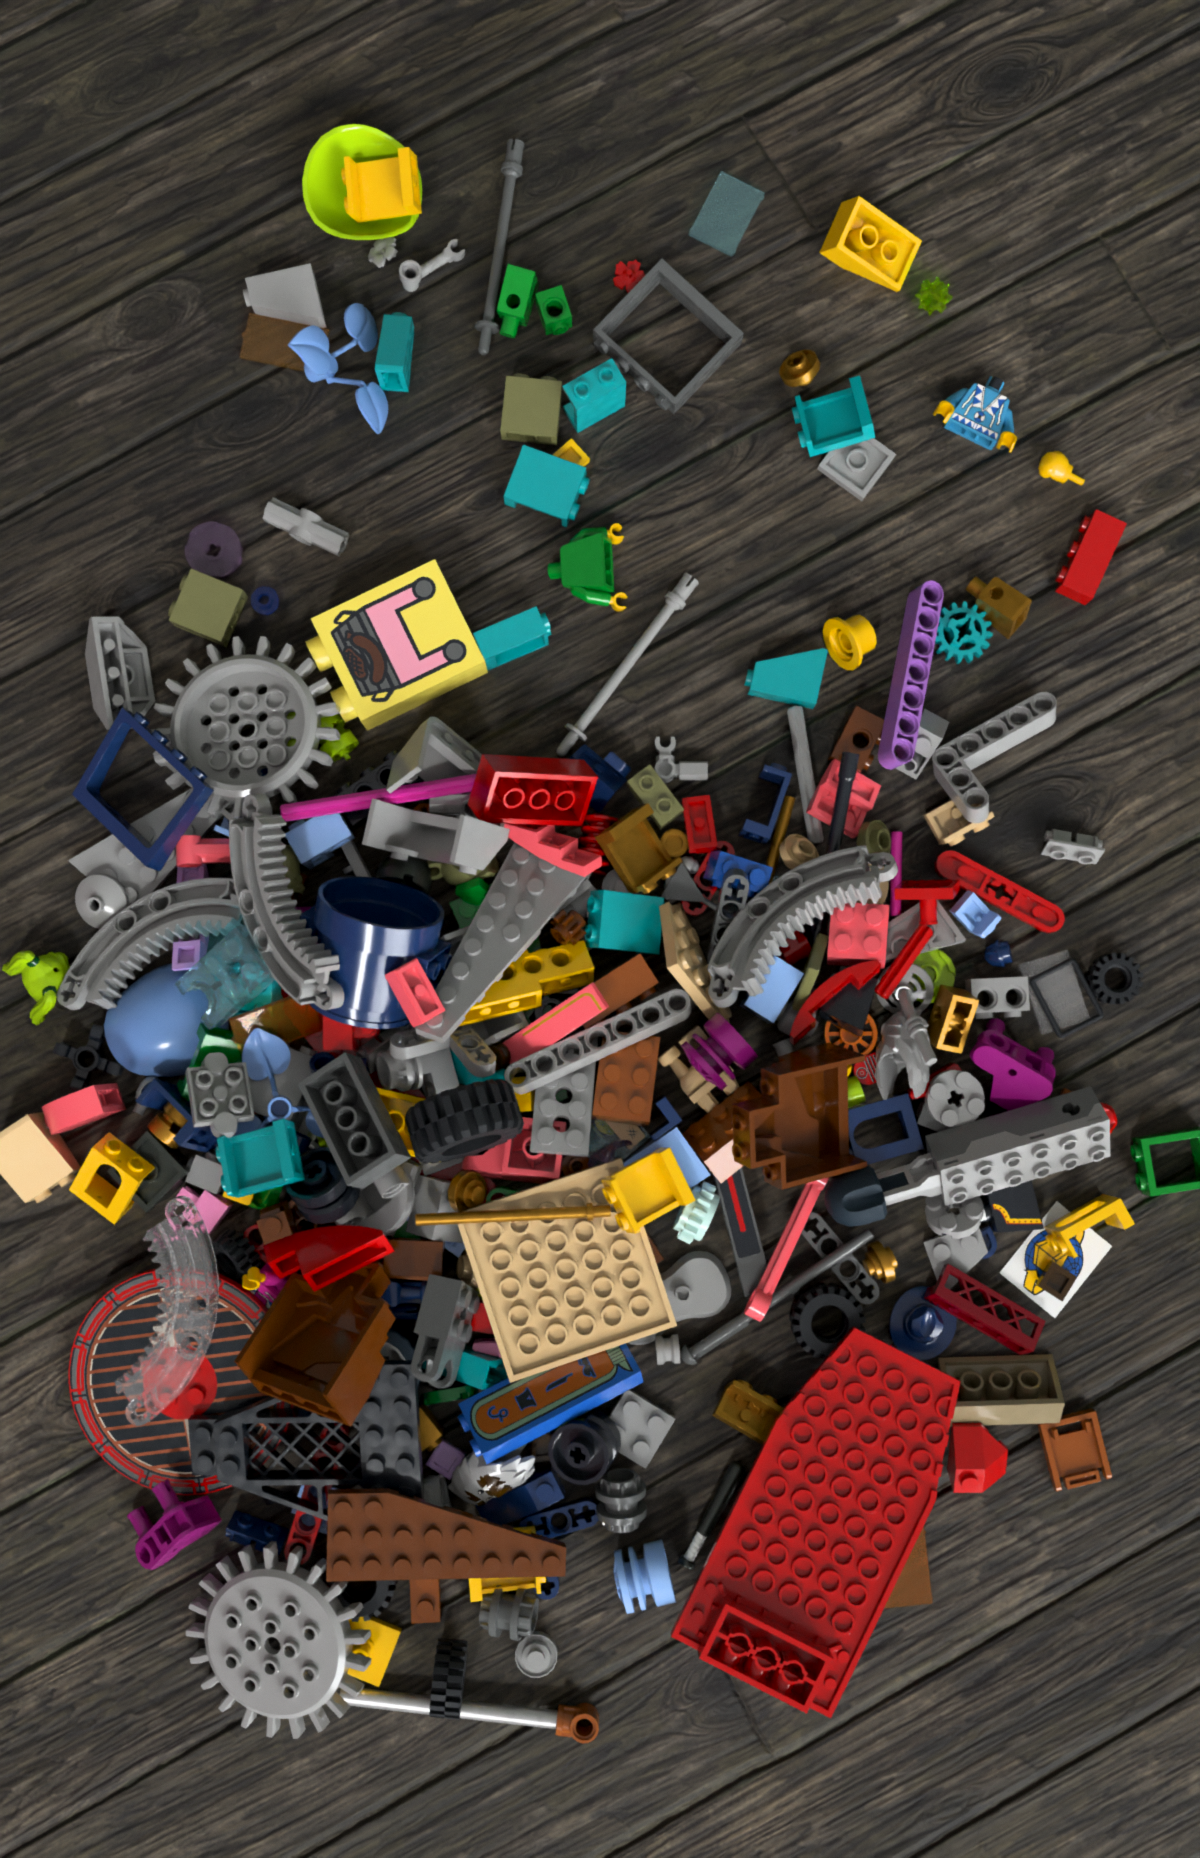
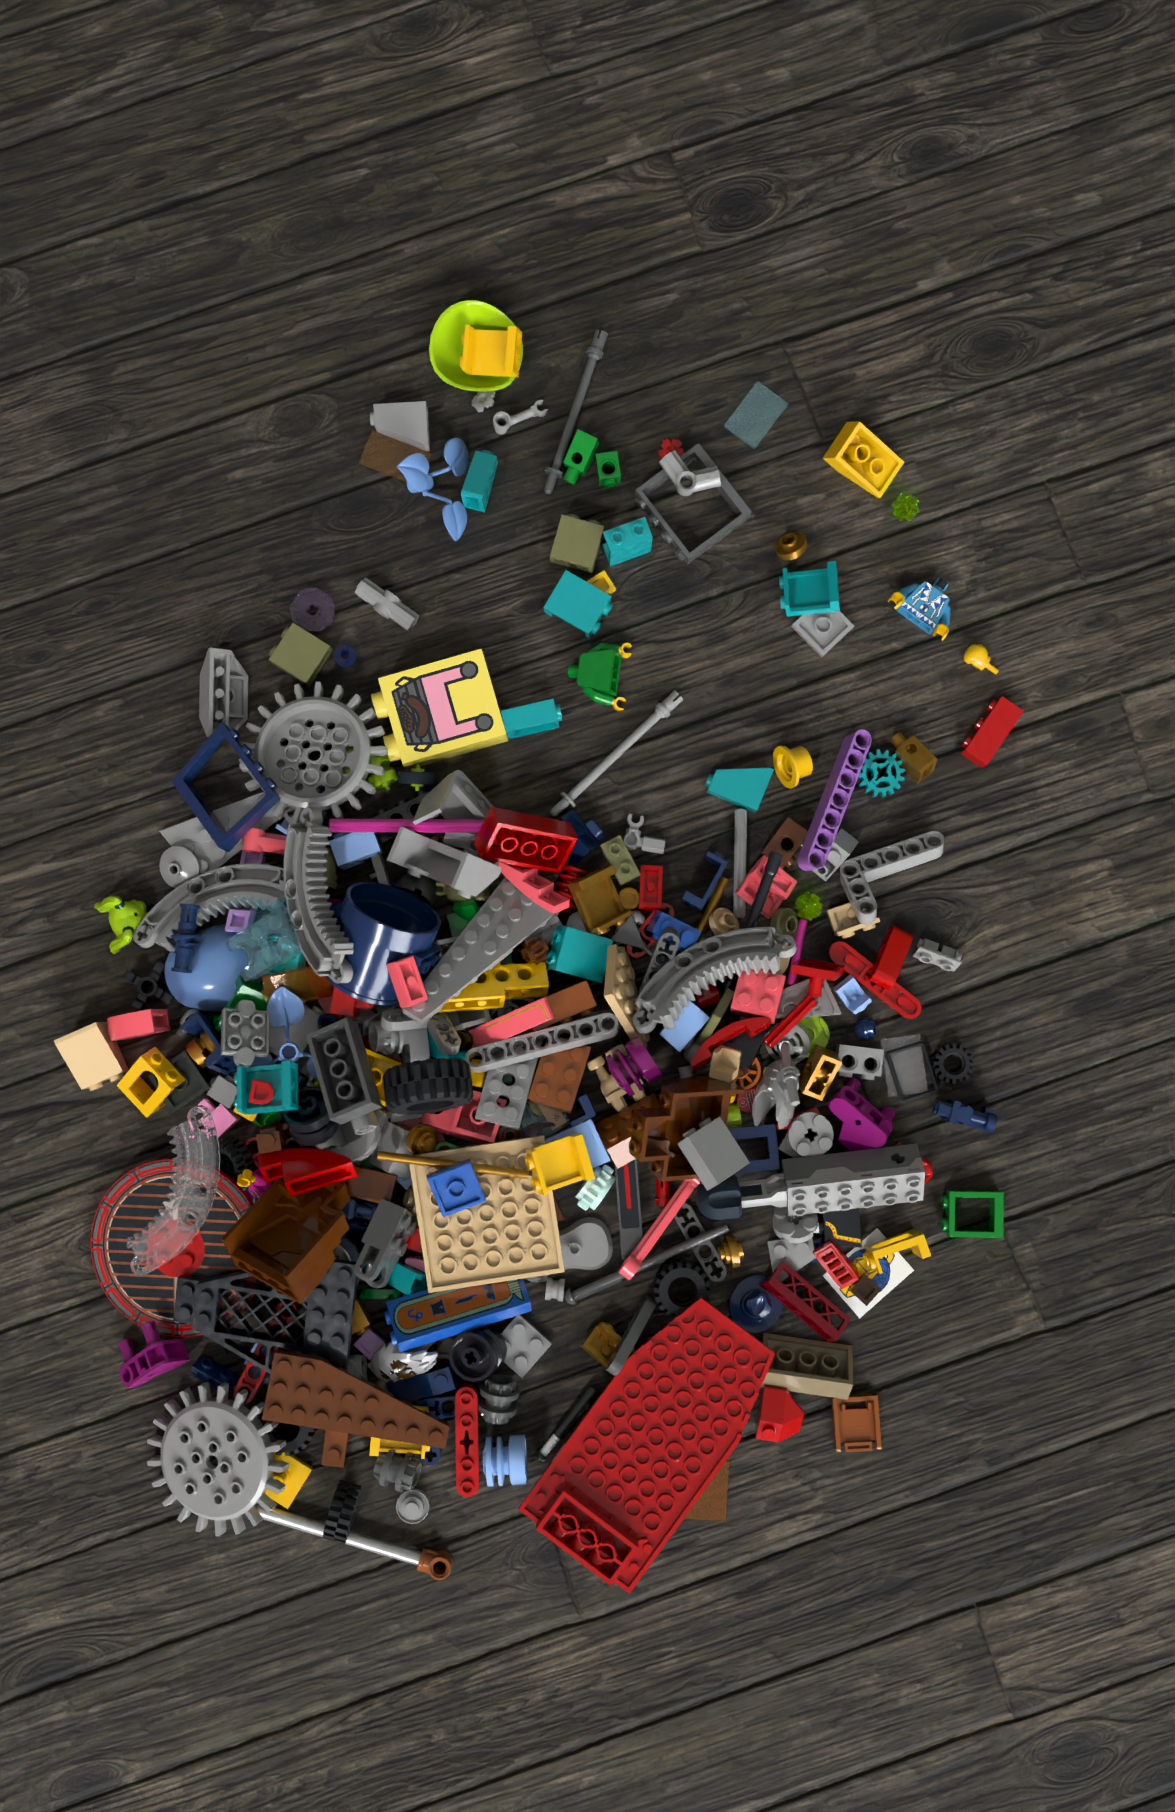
camera: 15 degrees right, 0 degrees up
none -> dark blue piece [171,903,201,973]
none -> red tile [248,1079,275,1104]
none -> black wheel [398,764,438,791]
none -> blue plate [426,1158,486,1217]
none -> red piece [455,1384,479,1497]
none -> dark grey beam [605,1295,657,1376]
none -> red pin [654,1178,670,1206]
none -> light grey piece [659,450,721,496]
none -> light grey brick [677,1116,750,1191]
none -> tan panel [709,1045,741,1083]
none -> clear neon green gear [794,892,823,921]
none -> red slope [813,1240,859,1289]
none -> red beam [868,925,913,990]
none -> dark blue hips [932,1099,997,1132]

